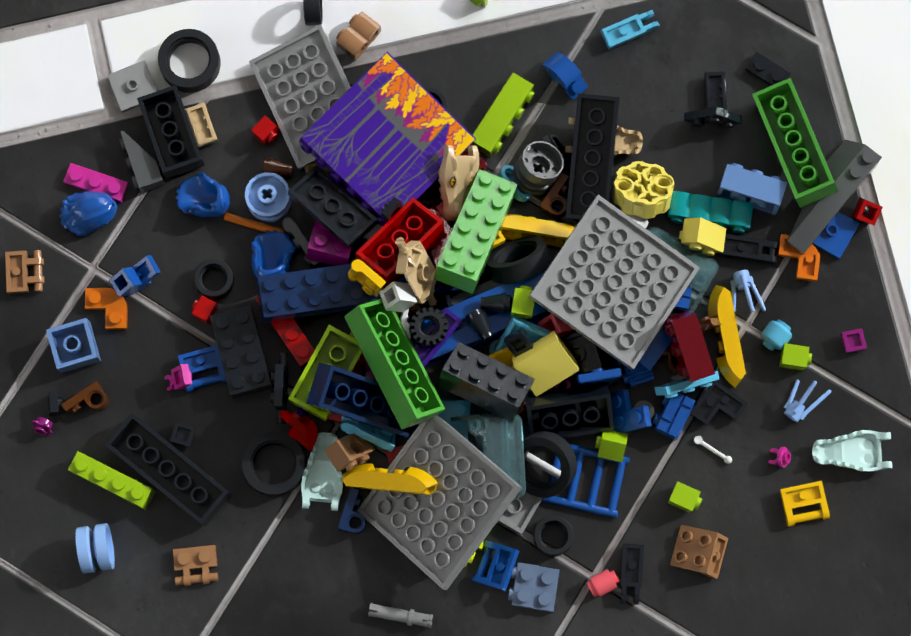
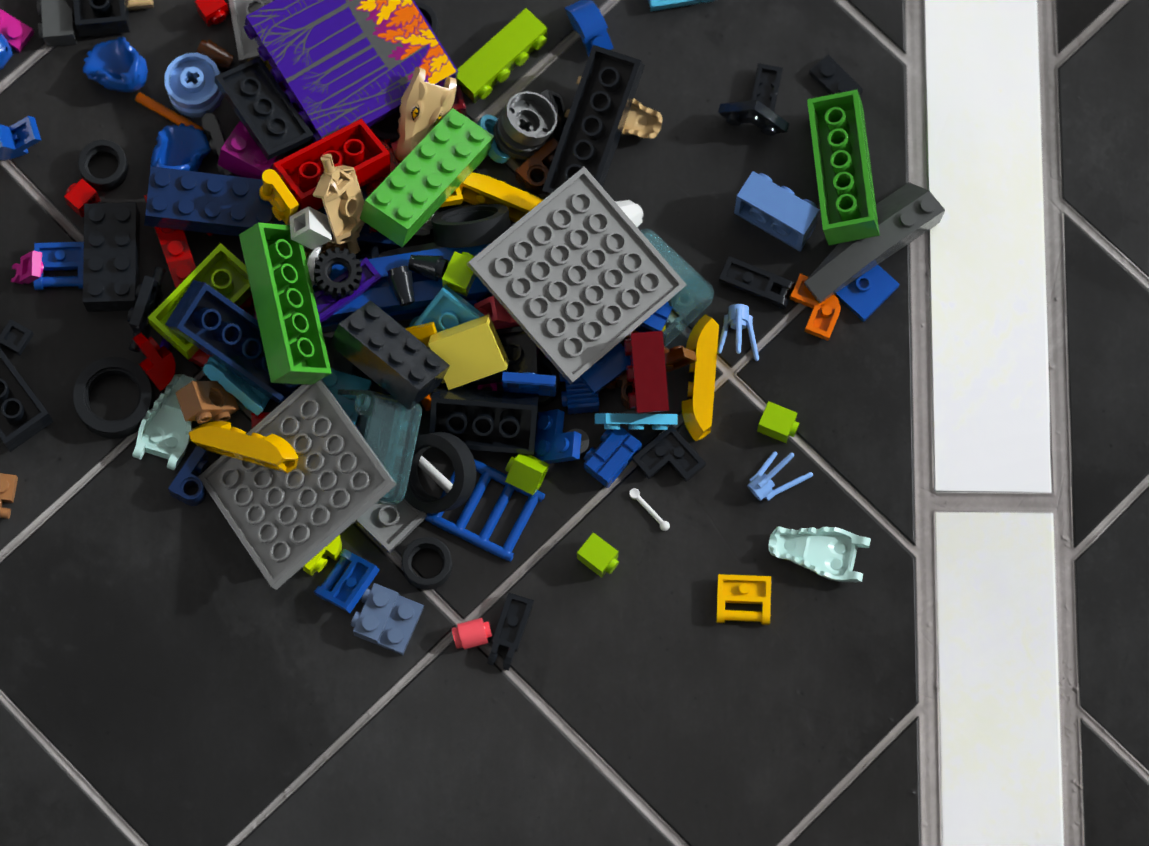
camera: 10 degrees right, 5 degrees down
light grey pin [368,603,433,628] -> none
black plate [381,197,403,222] -> none
black plate [504,328,533,357] -> none
light yellow connector [612,161,674,219] -> none
teal brick [667,191,754,234] -> none
medium nougat bracket [670,525,728,579] -> none
light yellow brick [679,217,726,256] -> none
medium azure head [761,319,792,351] -> none
dark pink plate [769,447,791,468] -> none
magenta plate [841,328,867,354] -> none
red plate [852,197,883,226] -> none

